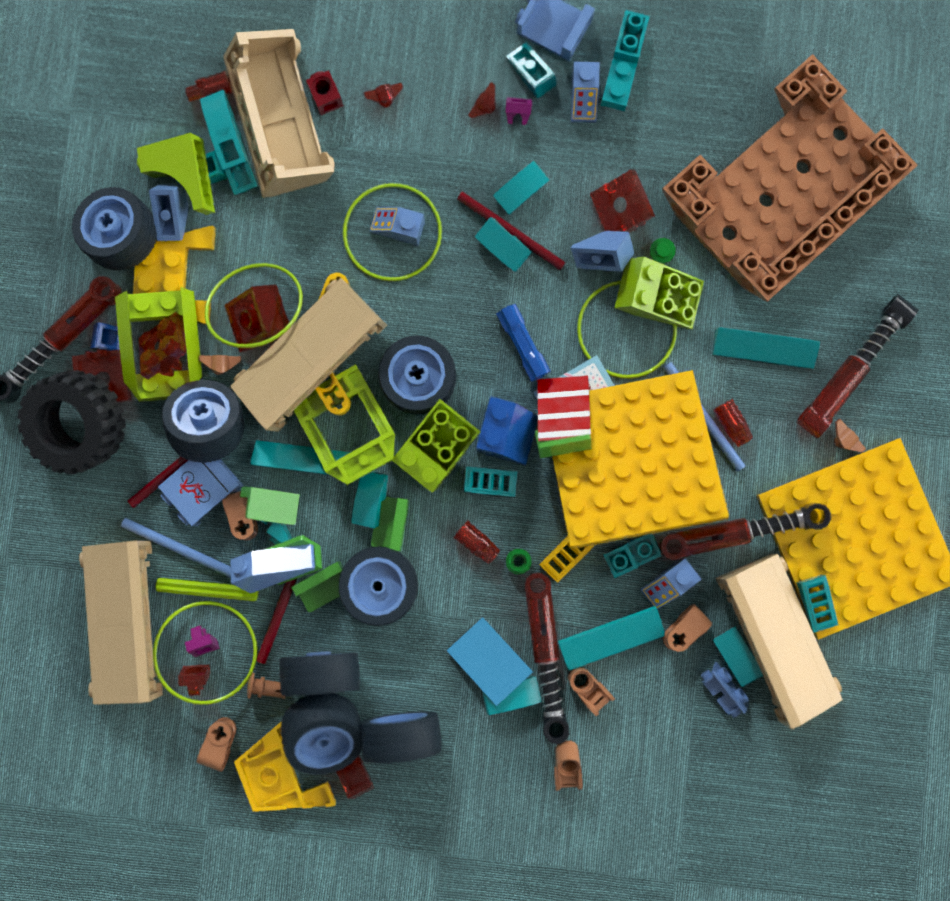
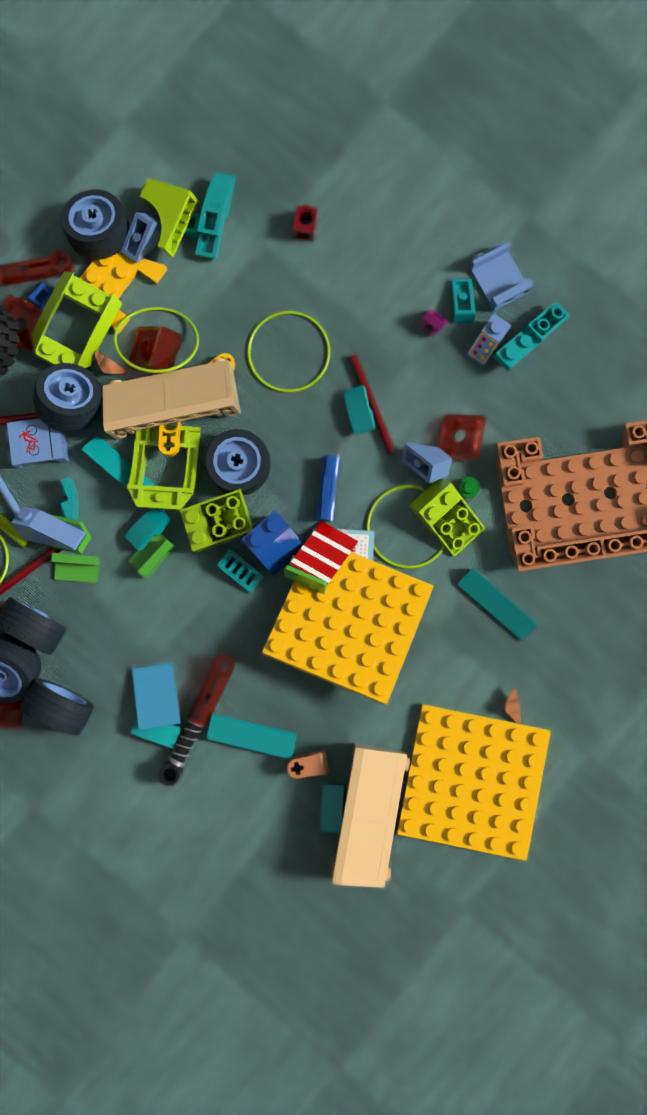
camera: 30 degrees right, 0 degrees up
clear red piece [138,312,186,380] -> none
clear red hinge [185,70,233,102] -> none
nougat piece [222,491,258,541] -> none
tan windscreen [223,29,335,198] -> none
panel [240,487,300,525] -> none
wheel [339,547,418,626] -> none
clear red piece [364,82,403,108] -> none
medium blue slope [370,207,425,246] -> none
clear red hinge [453,520,500,564] -> none
clear red piece [468,82,496,119] -> none
teal slope [493,161,550,215] -> none
green plate [506,549,532,574] -> none
yellow slope [539,535,594,583] -> none
nougat piece [554,740,582,791] -> none
nougat piece [567,667,615,717] -> none
teal slope [604,533,663,578] -> none
medium blue slope [640,558,701,610] -> none
piece [660,503,831,560] -> none
medium blue piece [663,362,745,472] -> none
medium blue hinge [701,662,749,718] -> none
clear red hinge [713,398,753,447] -> none
piece [796,294,919,439] -> none
teal slope [796,575,838,633] -> none

